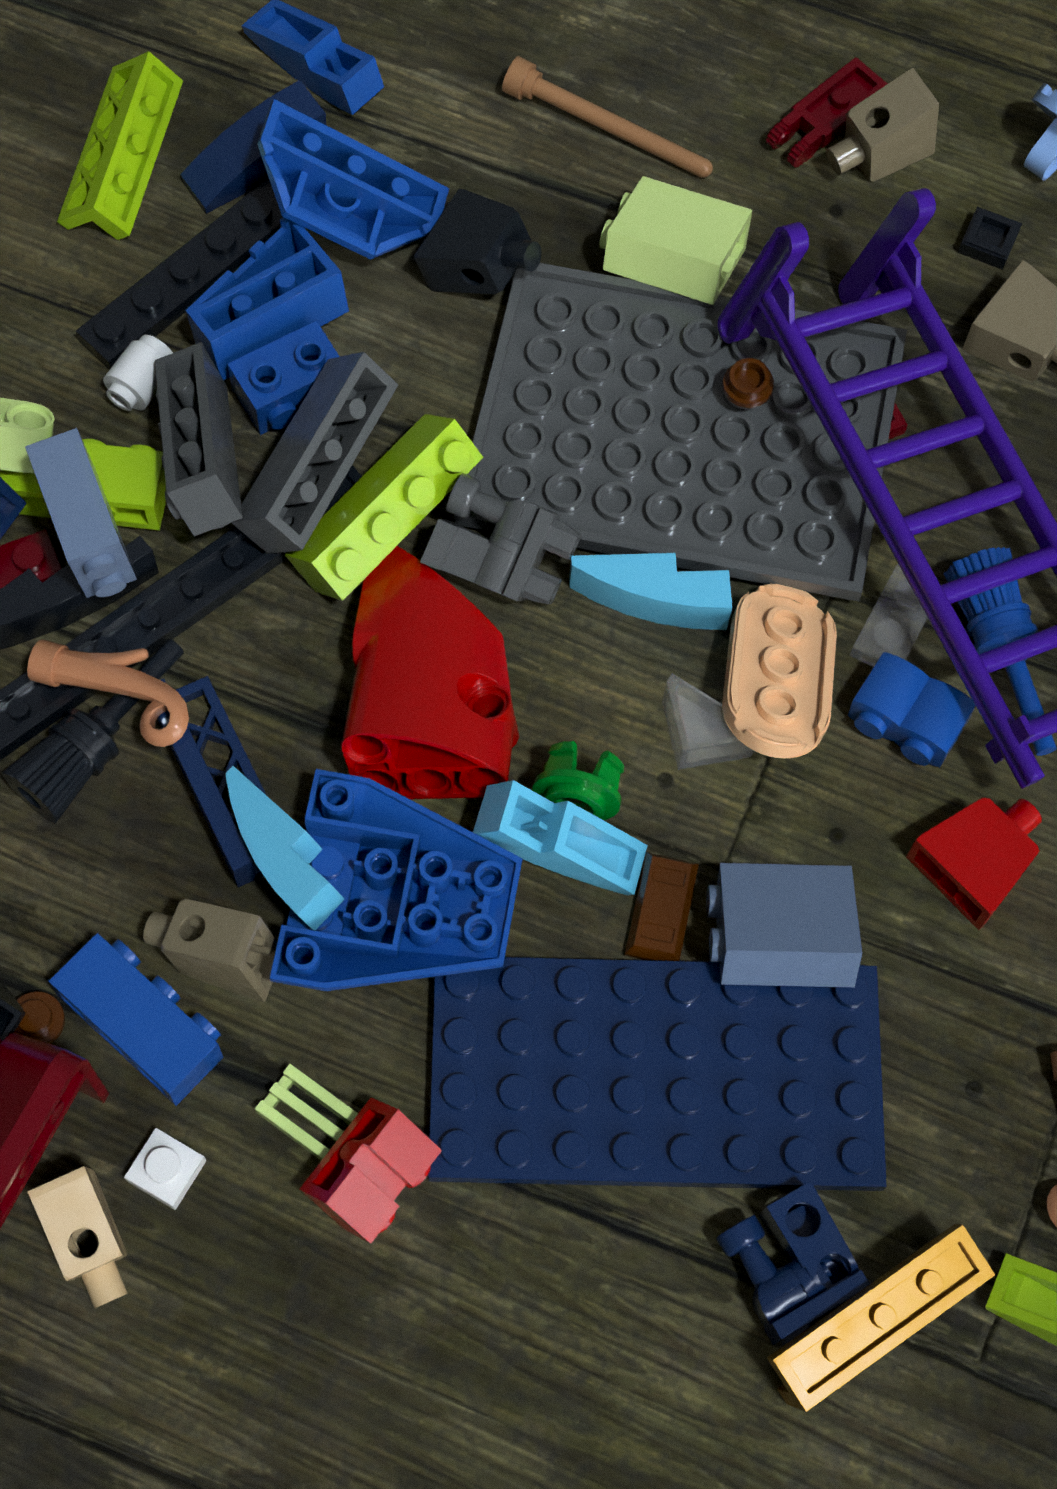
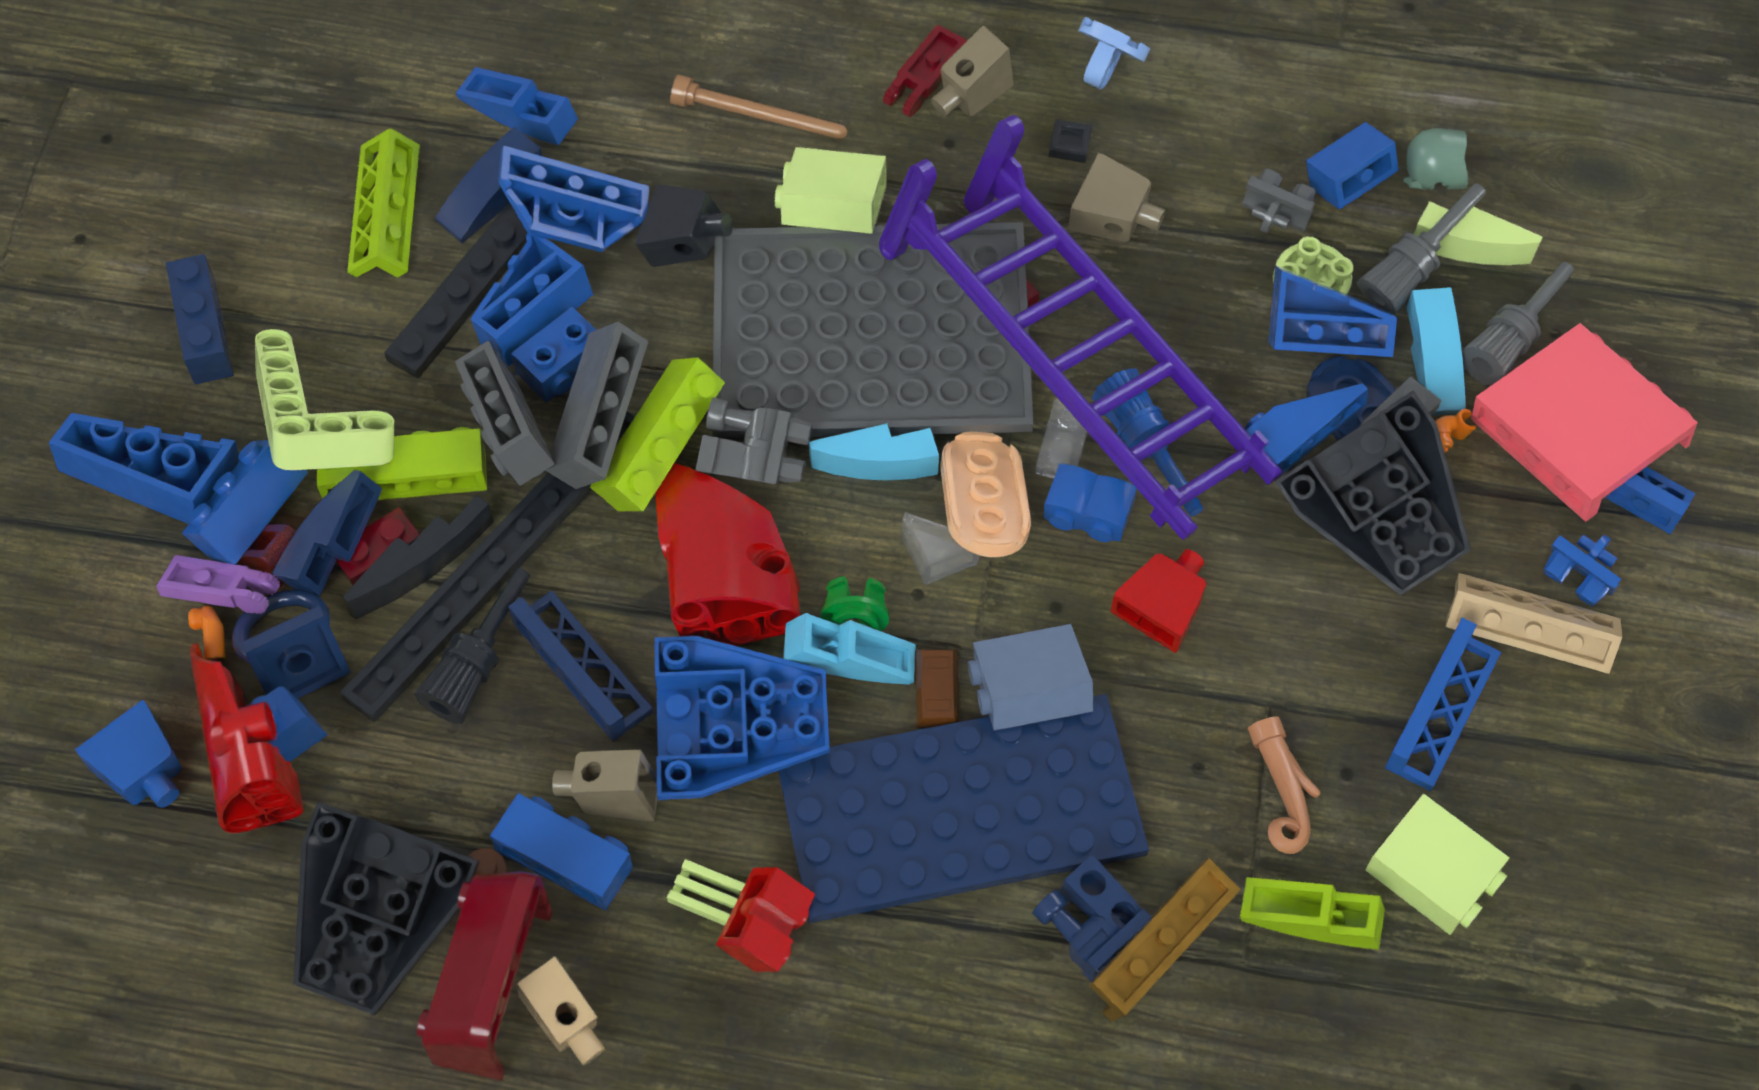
camera: 10 degrees left, 5 degrees down
sand blue brick [25,428,137,598] -> none
nougat plant [27,639,189,747] -> none
white brick [103,334,173,411] -> none
white plate [124,1128,206,1210] -> none
medium azure slope [225,766,344,931] -> none
reddish brown plate [723,358,774,408] -> none

